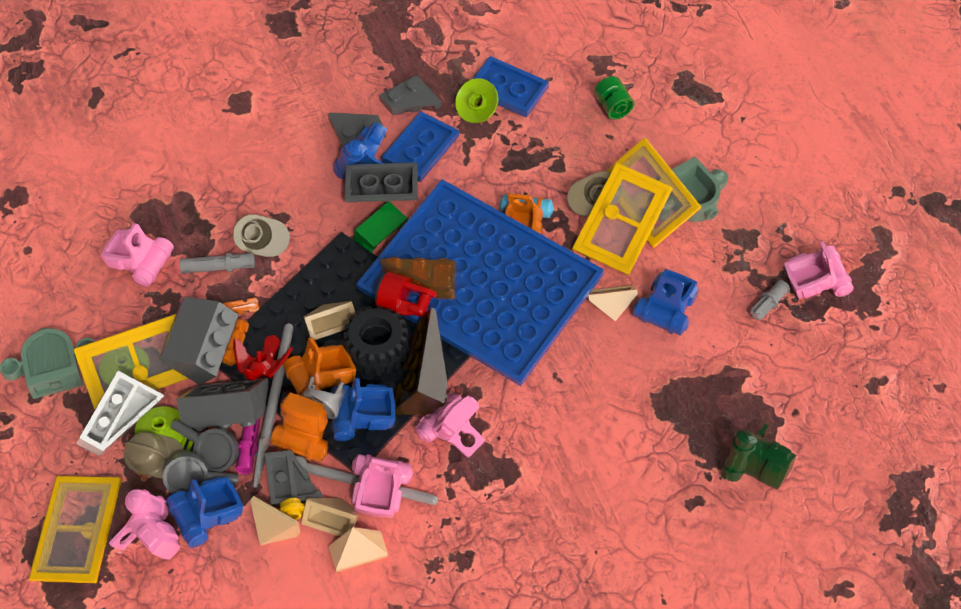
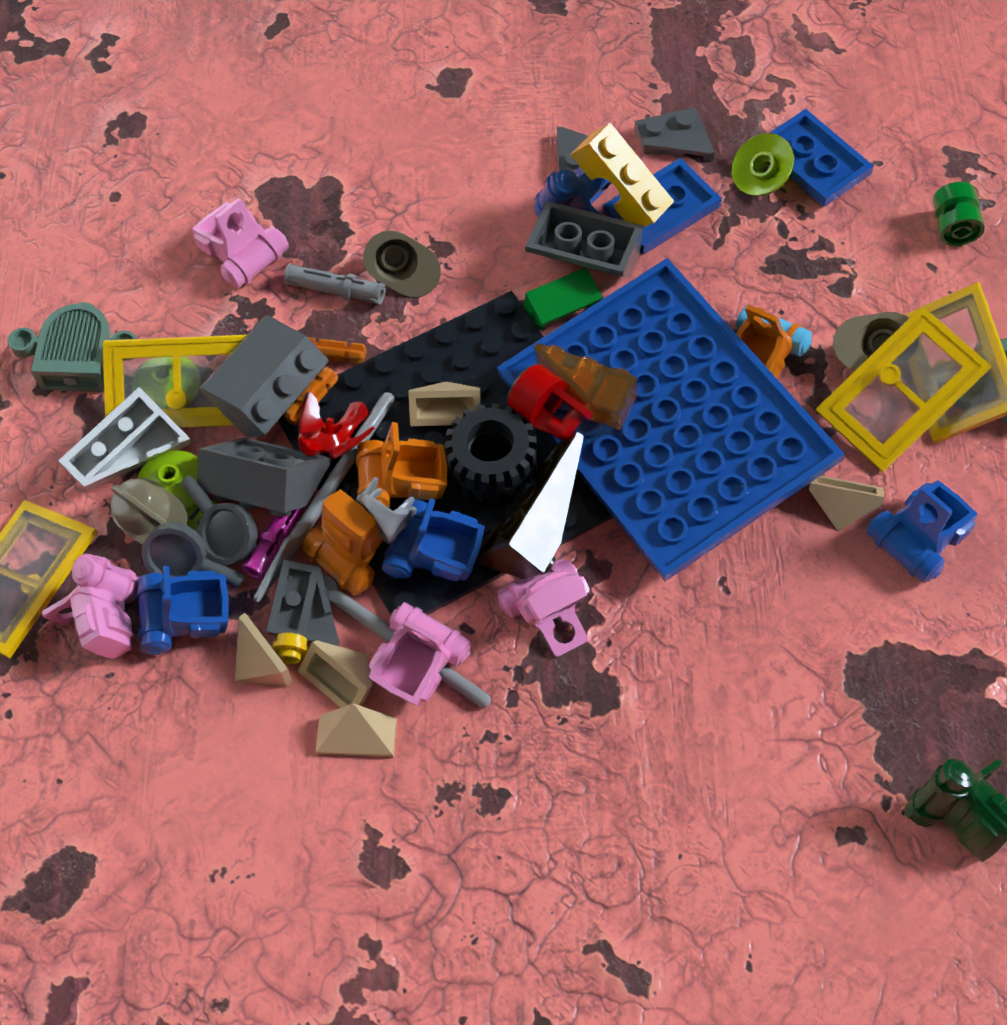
camera: 25 degrees right, 5 degrees up
none -> arch [570,123,674,227]

